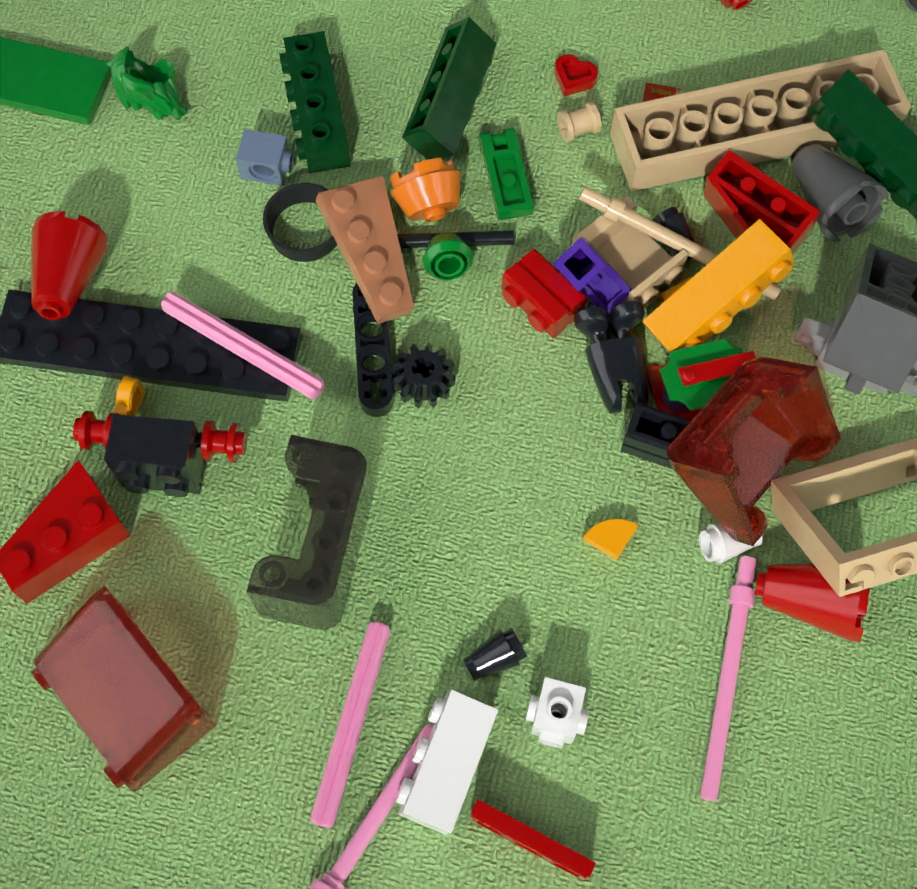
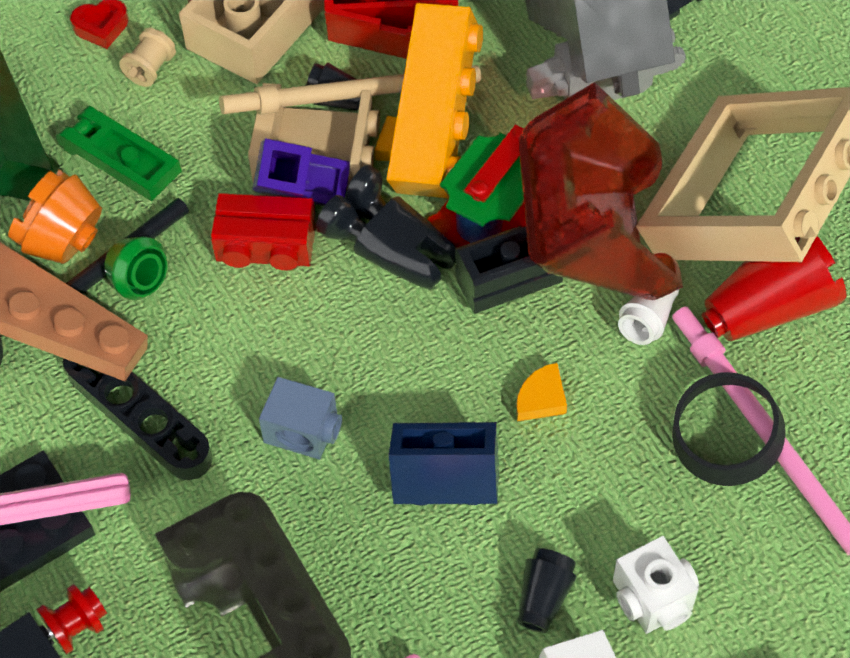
camera: 40 degrees left, 10 degrees down
black gear [391,342,456,409] -> none
none -> sand blue brick [259,377,342,460]
none -> dark blue brick [389,422,499,505]
none -> black tyre [672,372,786,486]

